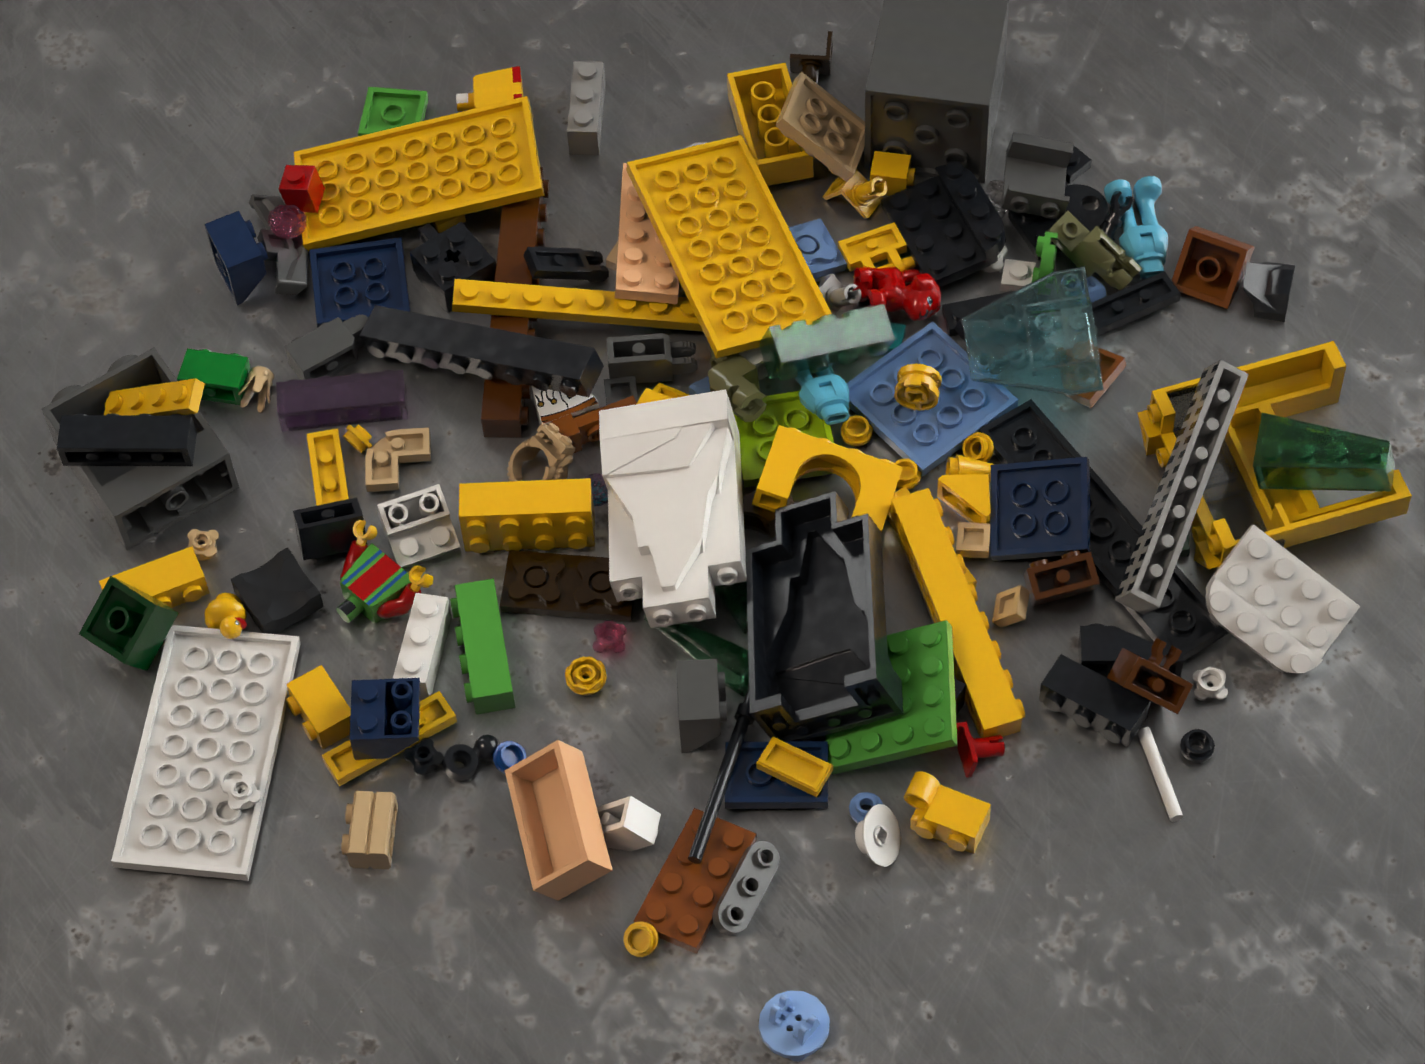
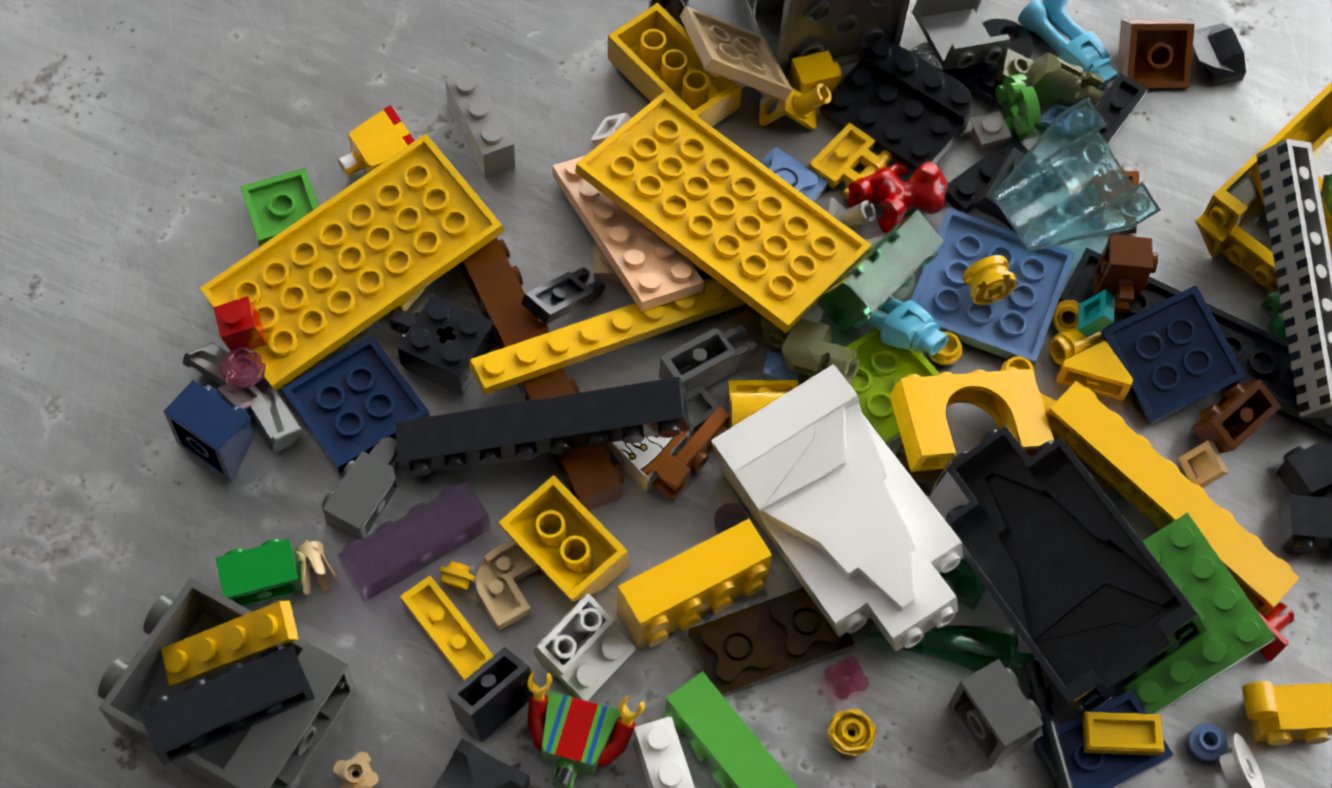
camera: 35 degrees left, 5 degrees up
tan piece [507,423,576,481] -> none
tan plate [956,522,990,559] -> none
black piece [1103,191,1133,241] -> none
none -> yellow slope [498,475,630,603]
none -> teal plate [1078,290,1115,337]
none -> reddish brown brick [1094,234,1158,312]

